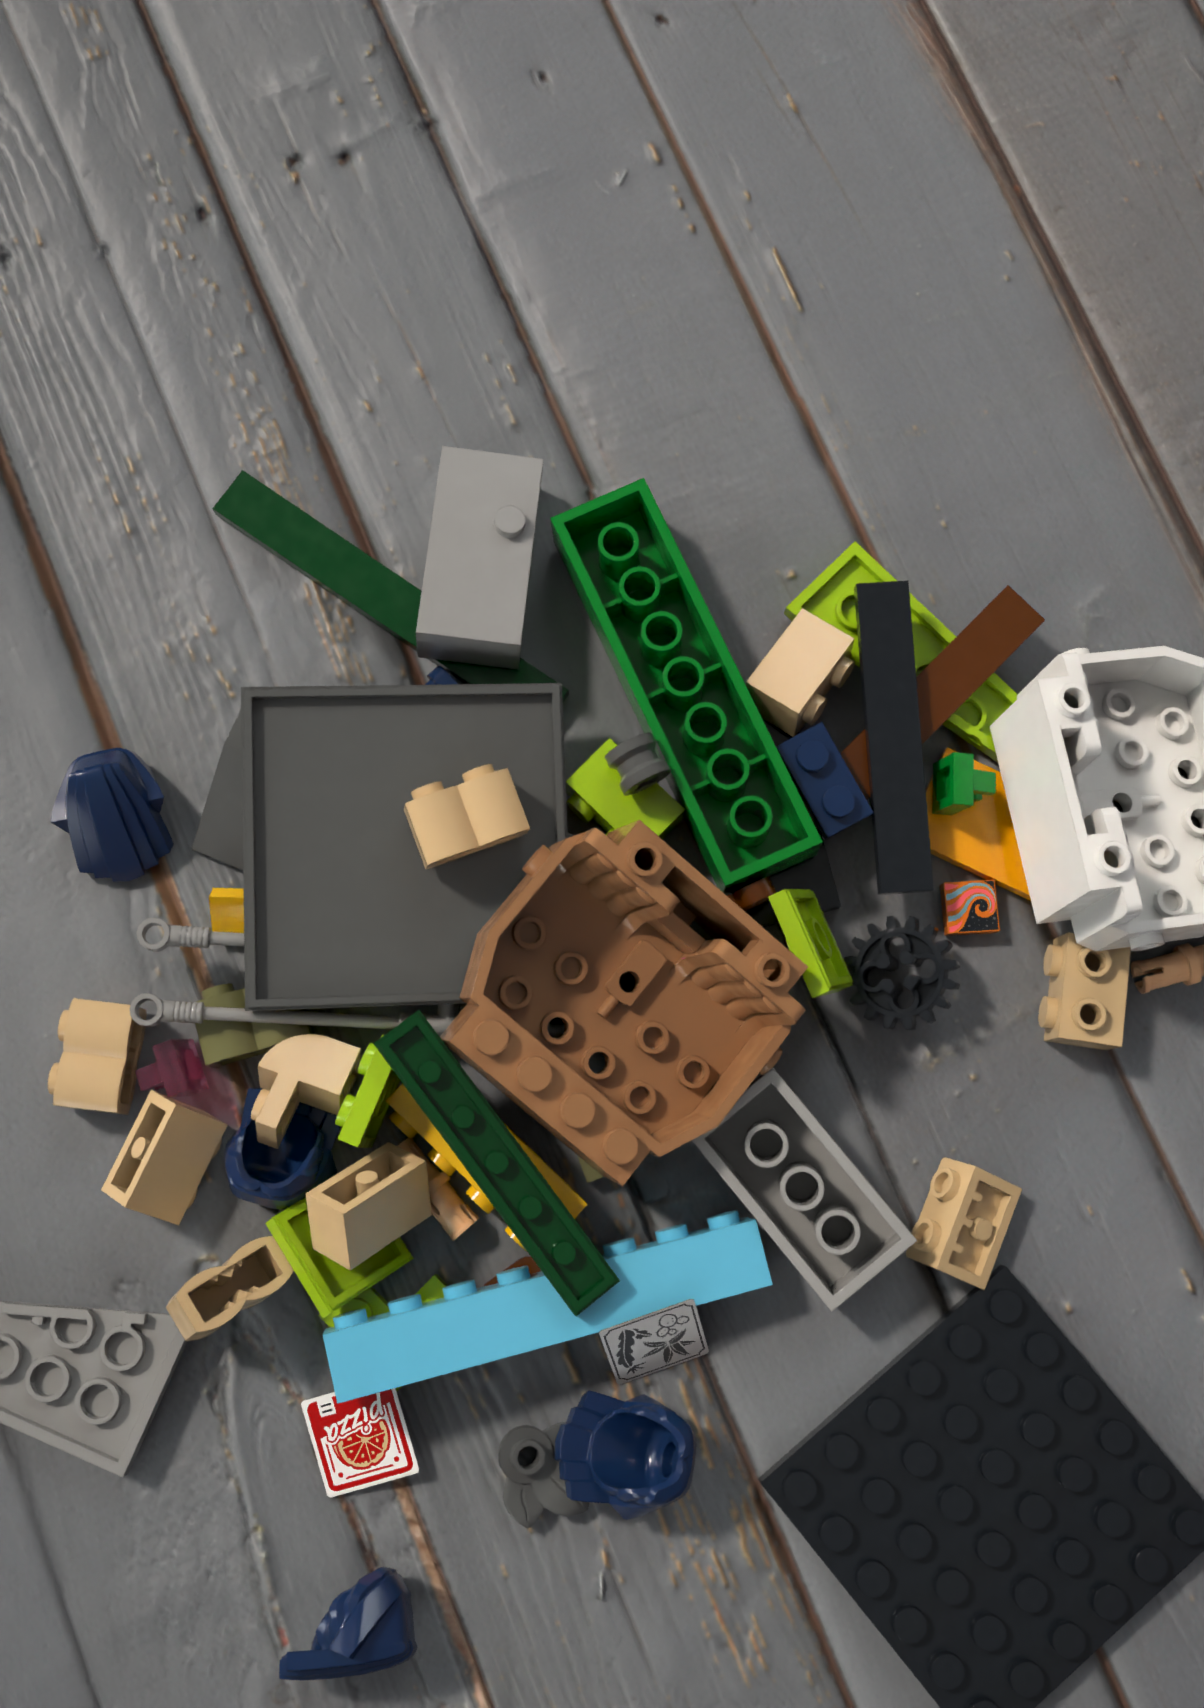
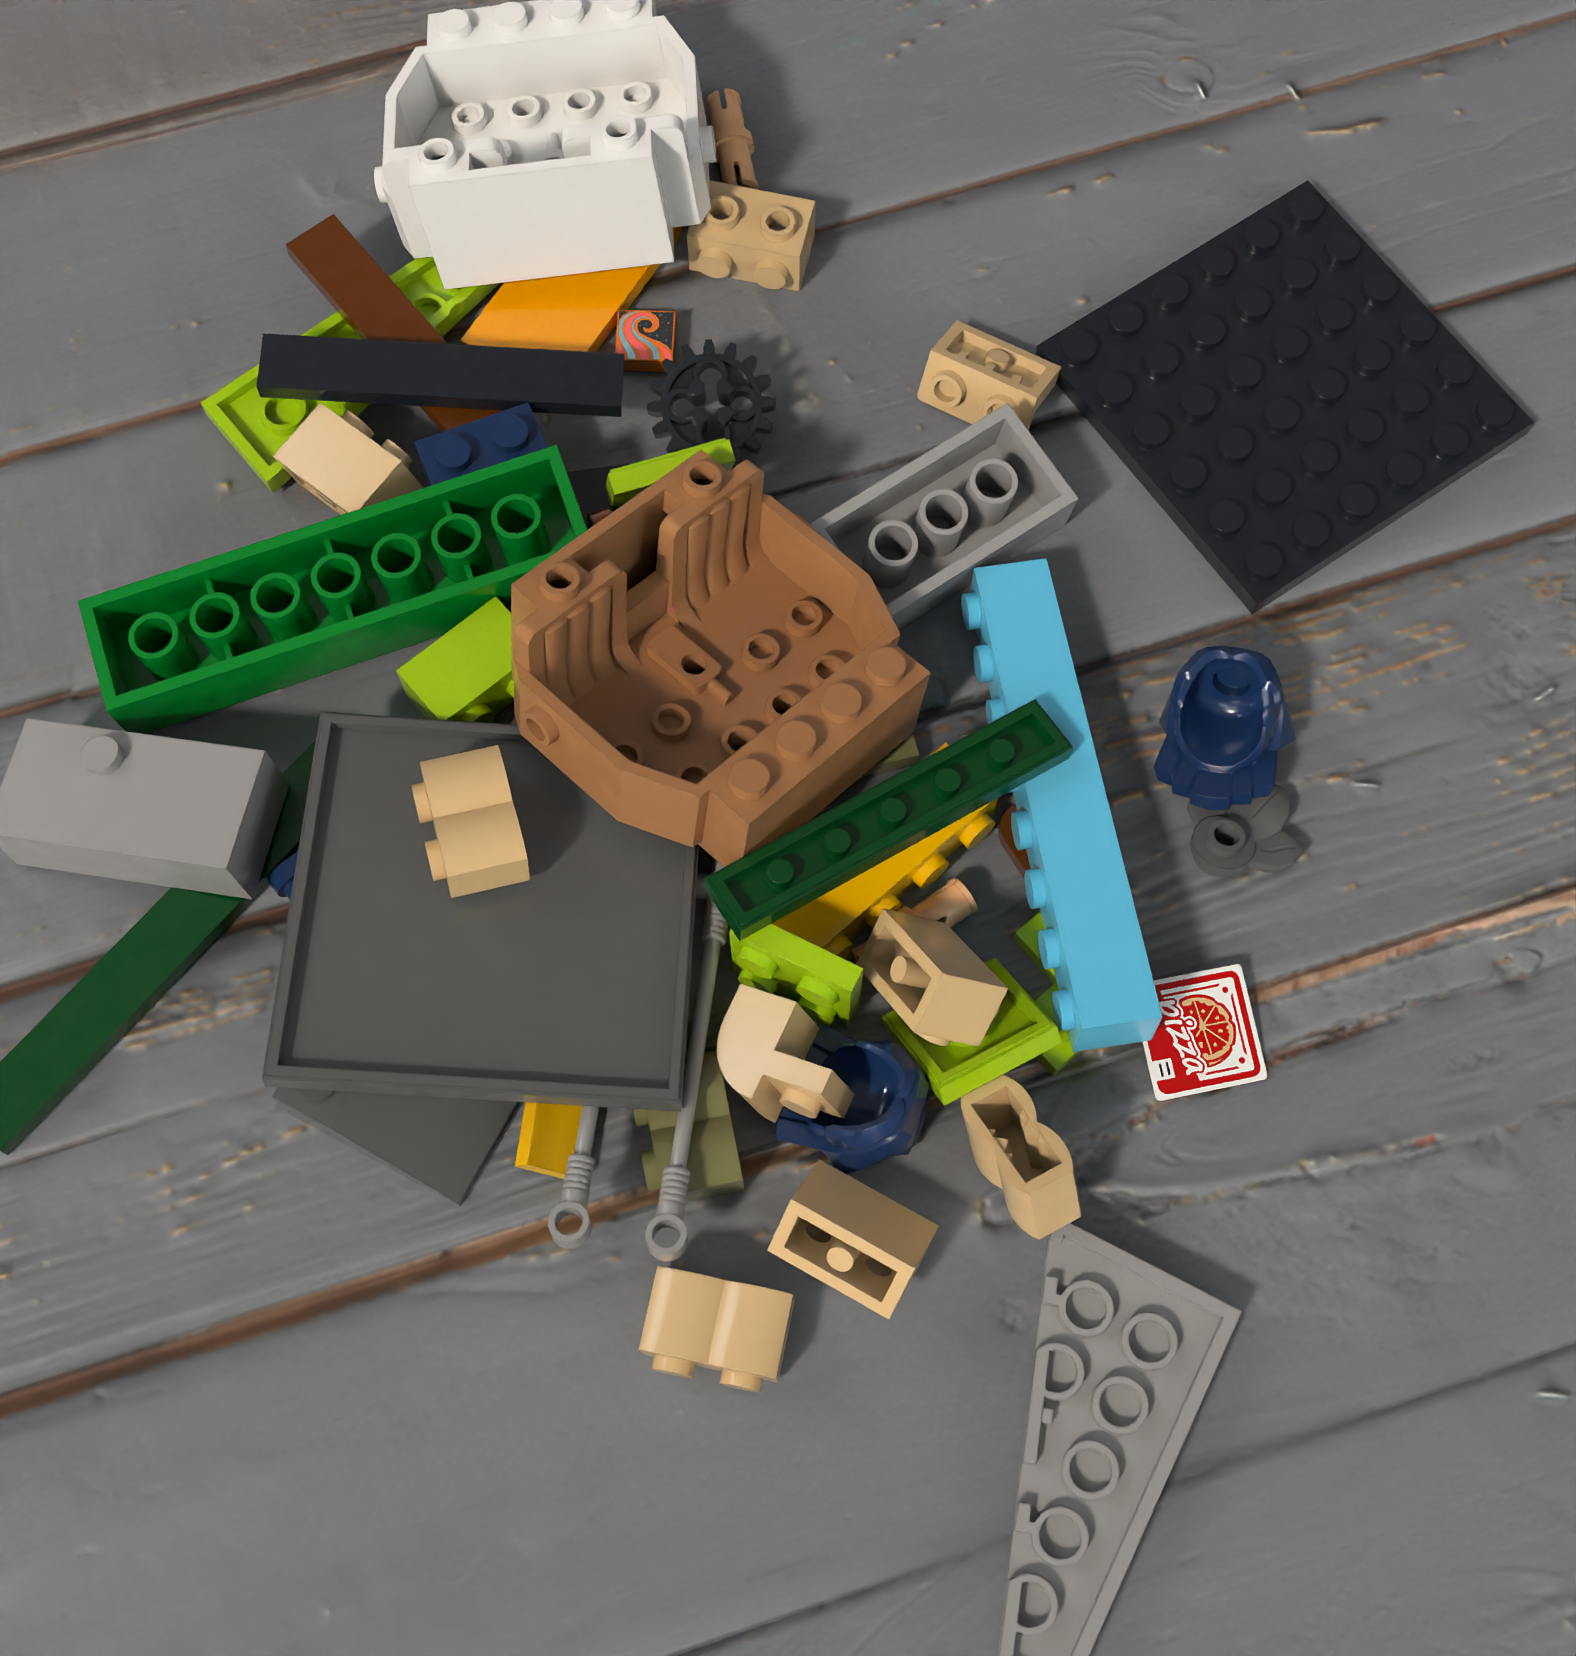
camera: 80 degrees left, 10 degrees down
dark blue hair [50,748,174,882] -> none
clear pink tile [135,1039,209,1098] -> none
dark blue hair [279,1567,417,1681] -> none
white sticker [599,1299,709,1385] -> none
dark grey wheel [605,732,671,796] -> none
green tile [932,752,996,815] -> none

